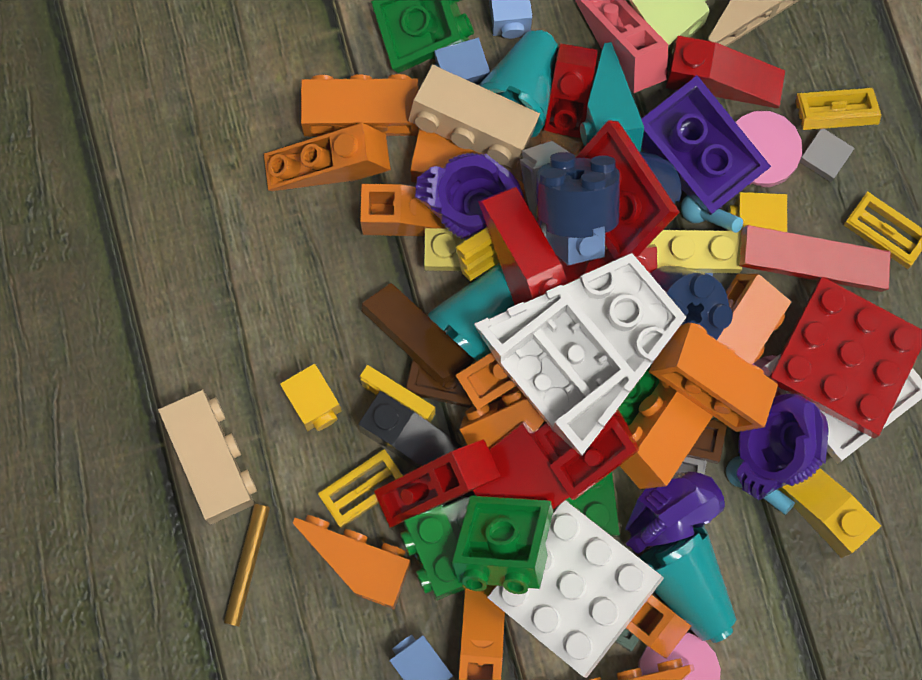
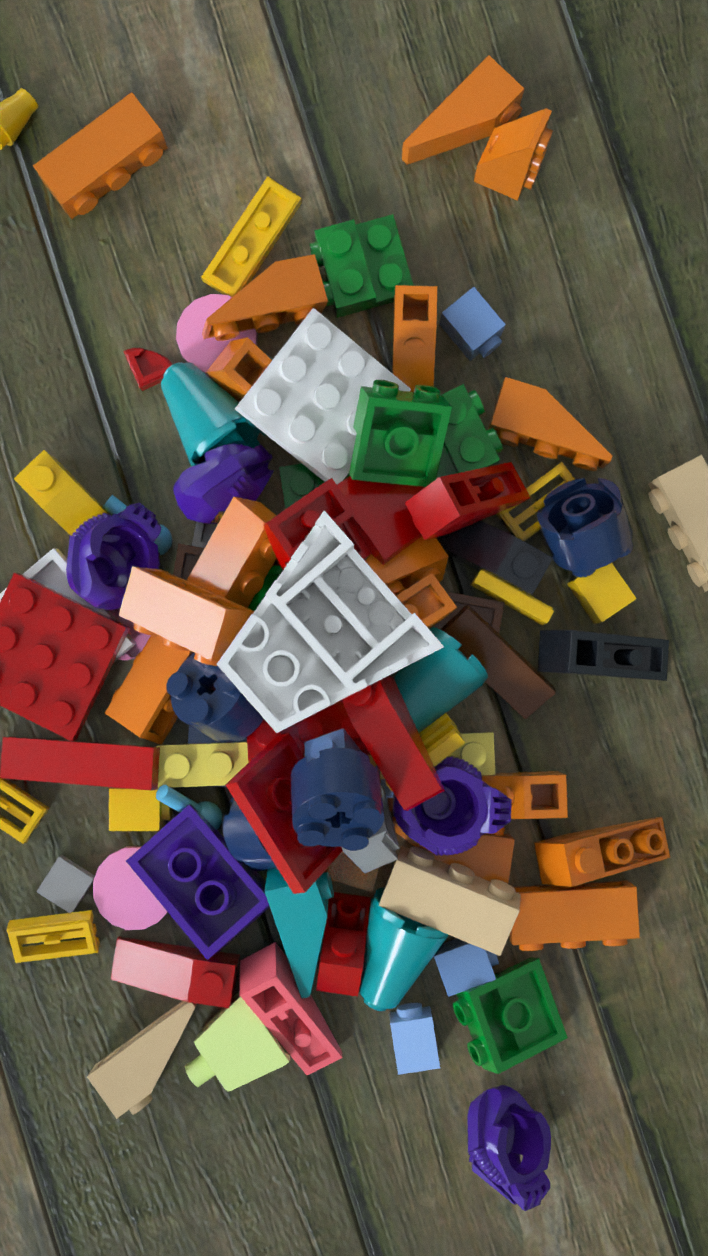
camera: 175 degrees left, 10 degrees up
pearl gold bar [224,504,270,627] -> none
none -> red tile [123,348,173,391]
none -> dark blue brick [537,478,634,578]
none -> black slope [538,630,669,681]

